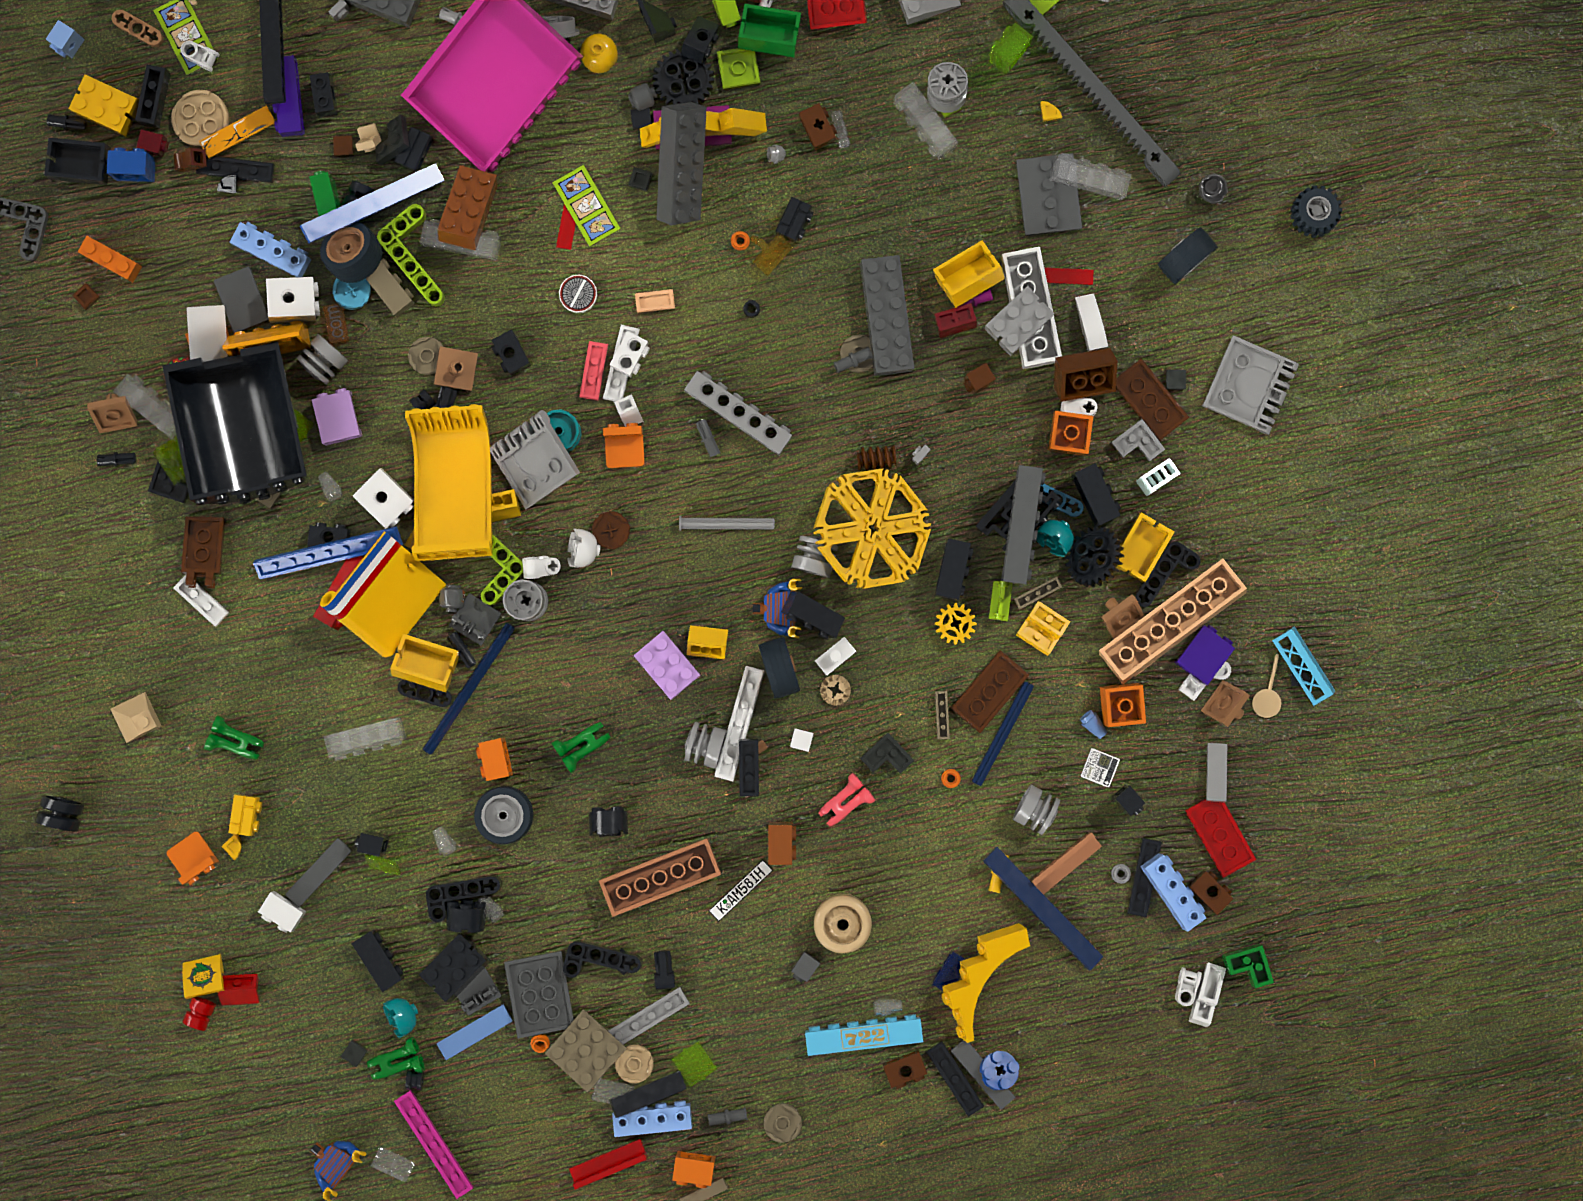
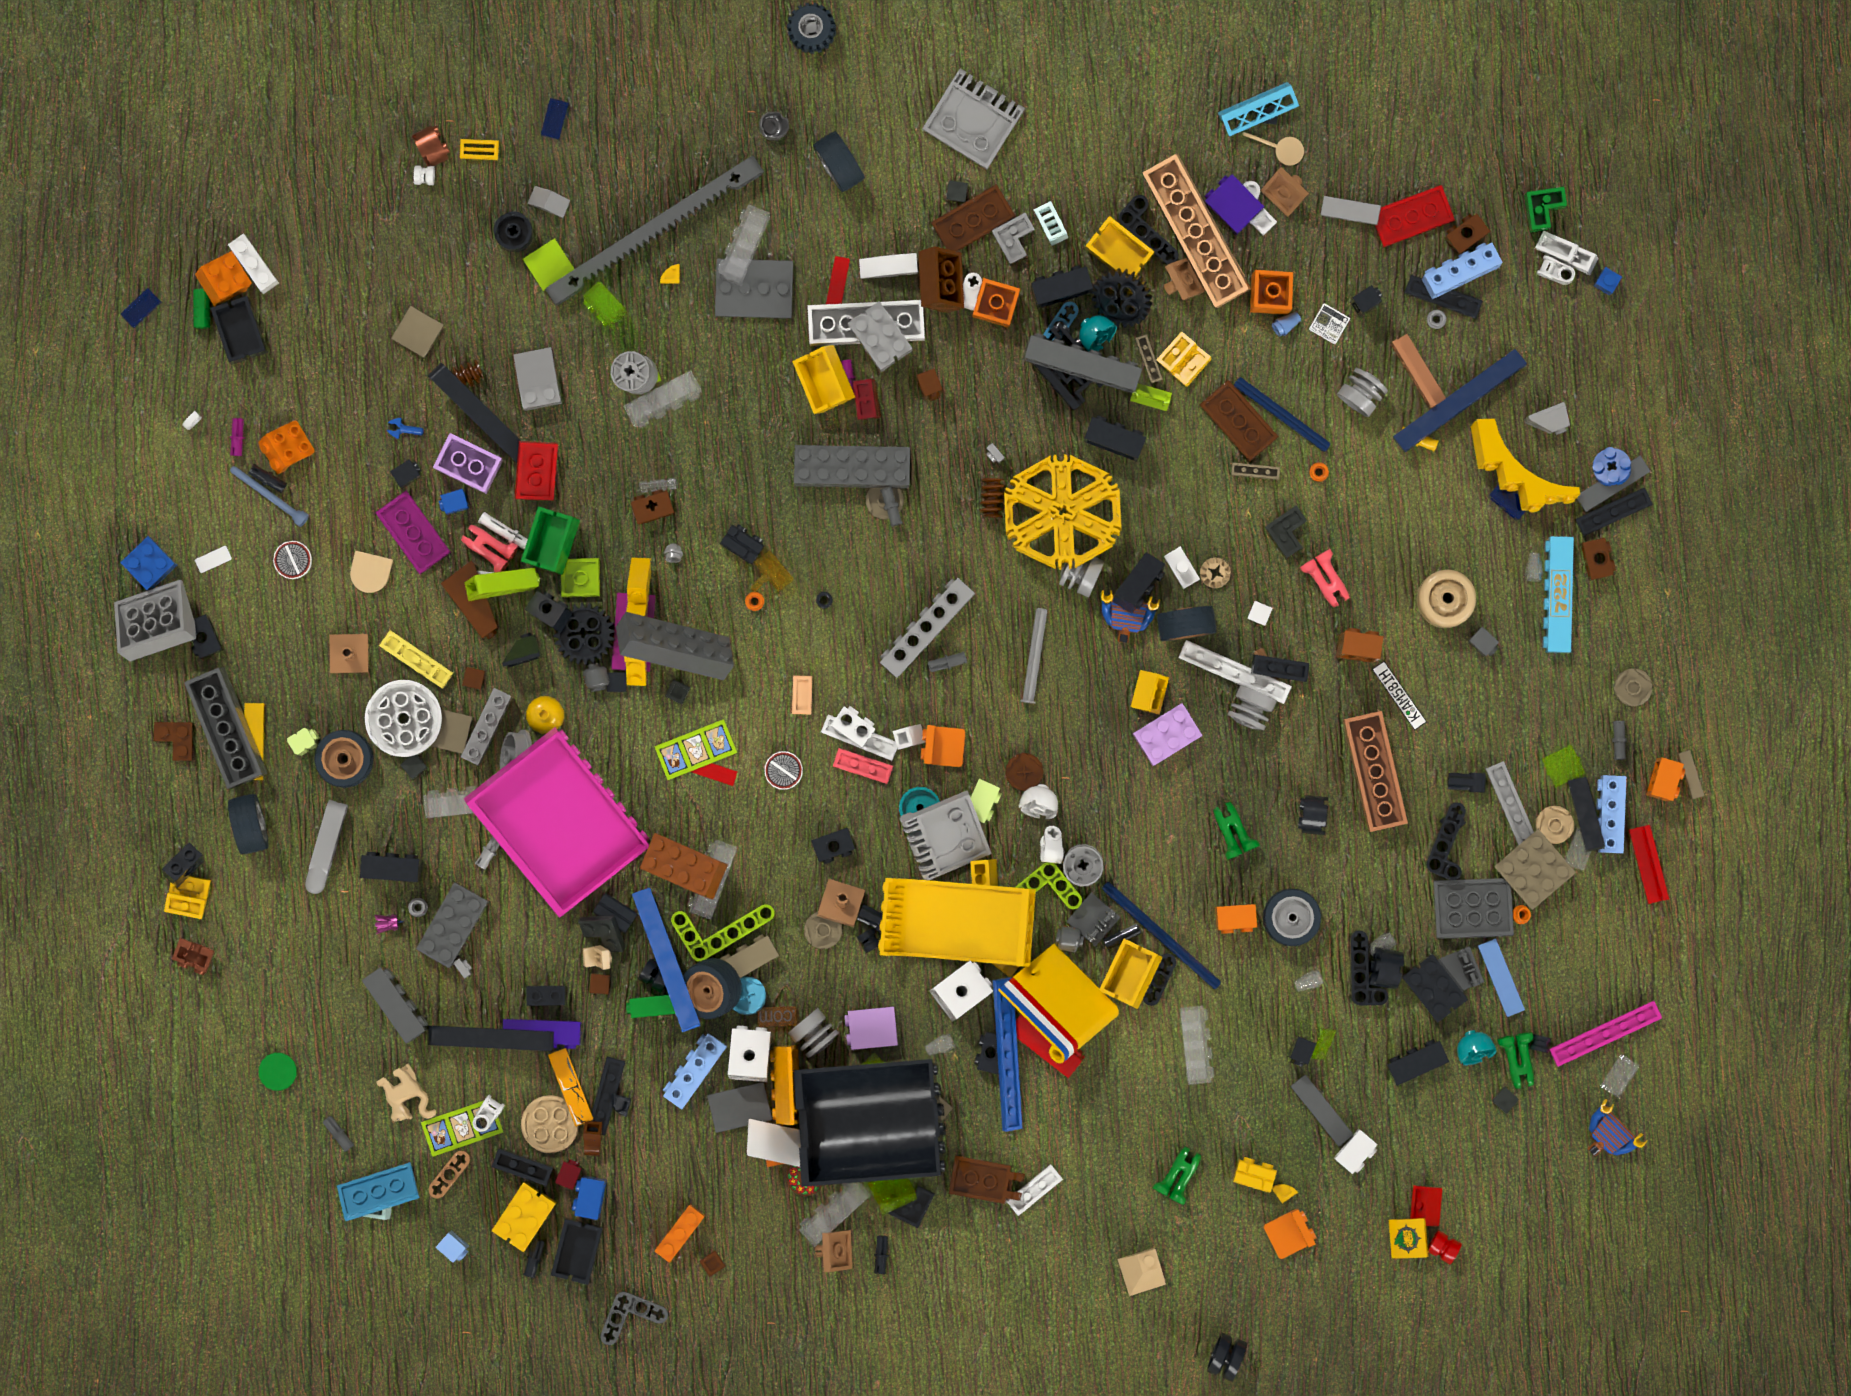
camera: 90 degrees left, 0 degrees up
yellow gear [934,603,977,645] -> none
none -> yellowish green brick [971,779,1002,823]
none -> light grey slope [1524,402,1570,435]
none -> blue brick [1593,267,1622,296]

